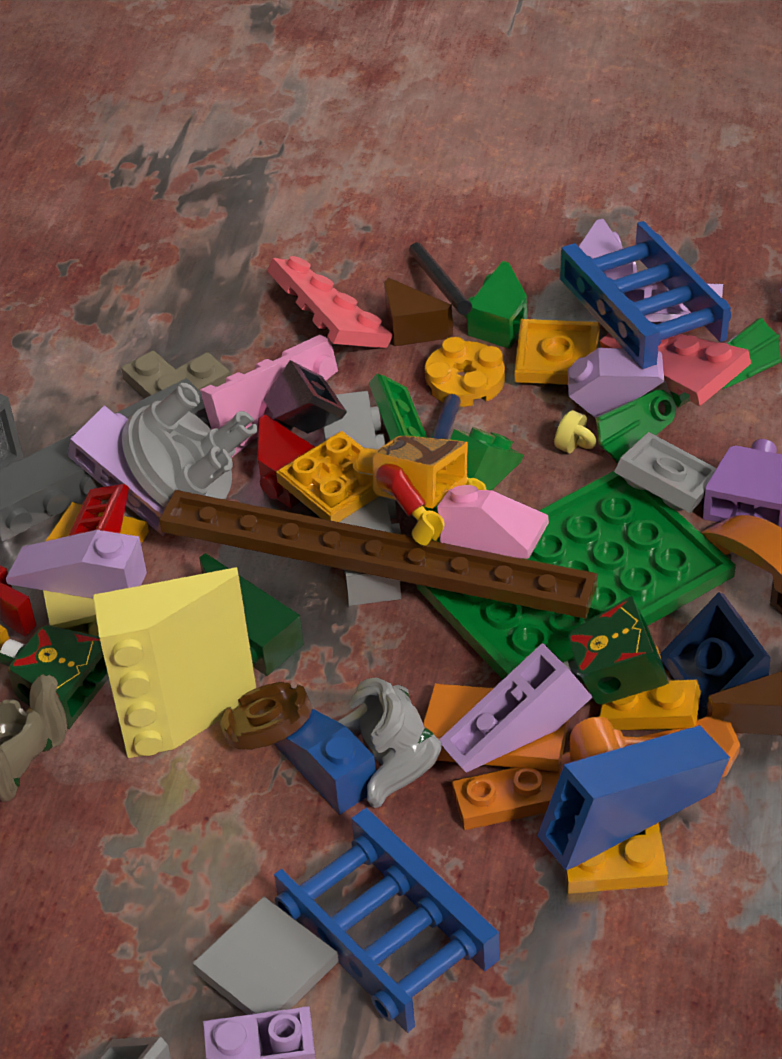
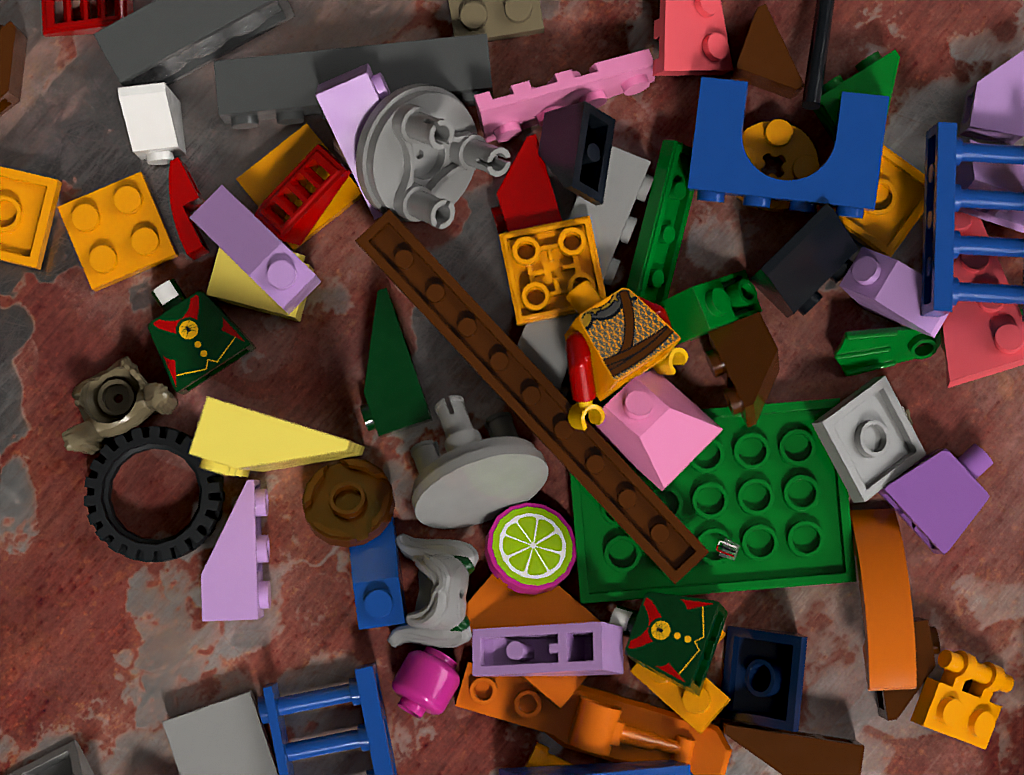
camera: 25 degrees right, 40 degrees up
dark blue bar [431,394,461,440] -> none
light yellow tile [554,410,597,454] -> none
none -> black tyre [84,426,225,562]
none -> lavender slope [201,480,271,621]
none -> dark pink head [392,646,460,719]
none -> light grey piece [410,395,549,529]
none -> tile [484,502,576,595]
none -> blue arch [688,77,889,219]
none -> reddish brown slope [705,312,780,428]
none -> clear piece [716,538,740,560]
none -> black slope [749,203,858,318]

